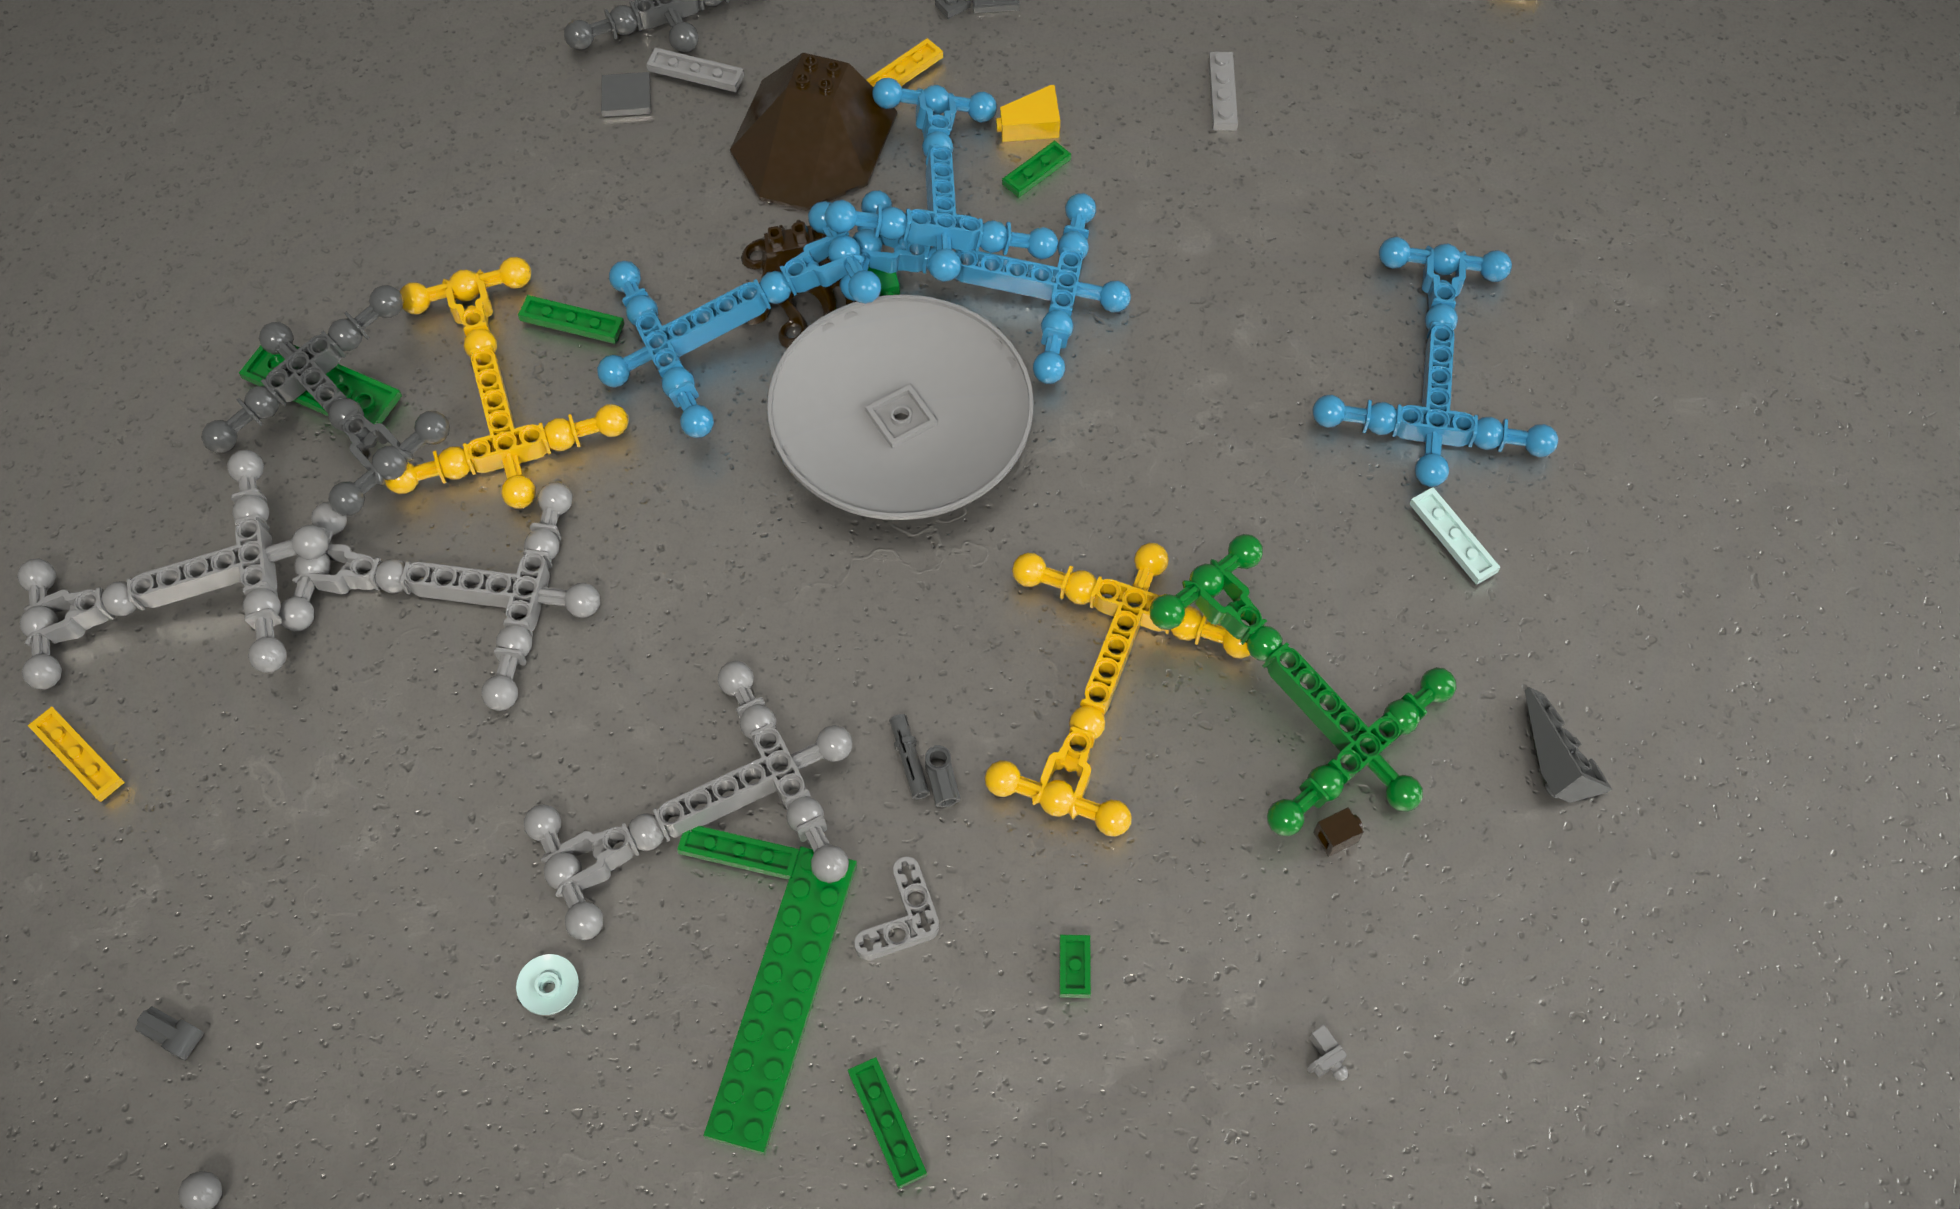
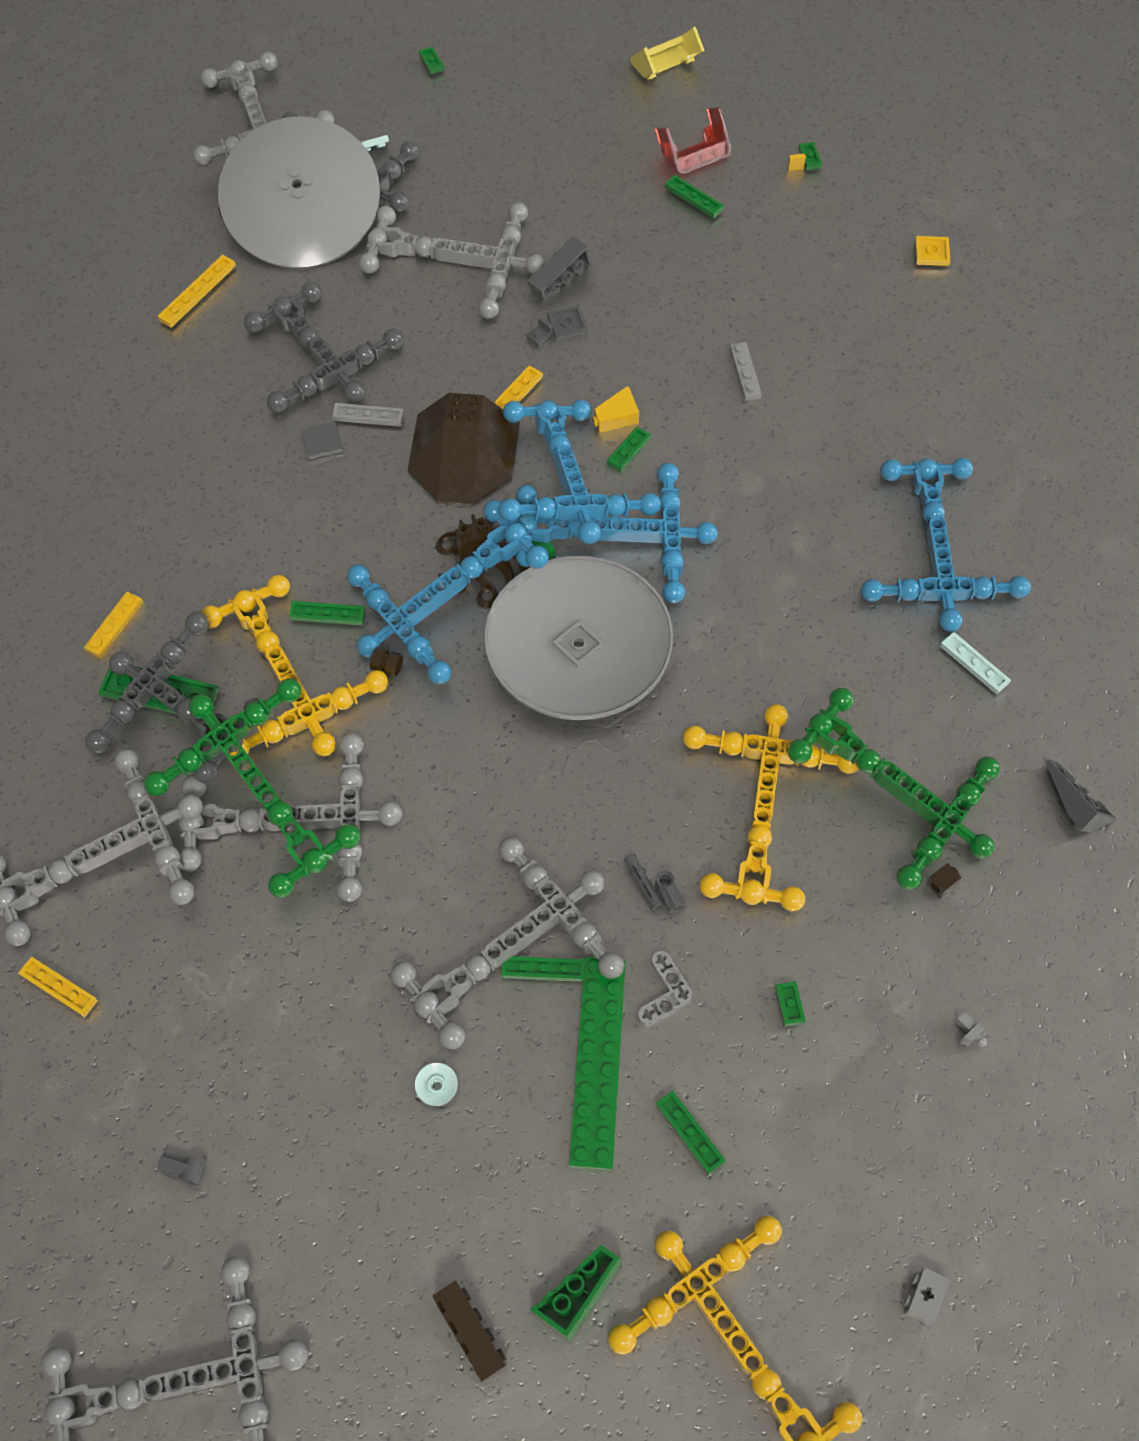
camera: 10 degrees left, 0 degrees up
none -> yellow plate [84,592,144,658]
none -> green piece [144,678,361,898]
none -> dark brown wheel [370,647,404,677]

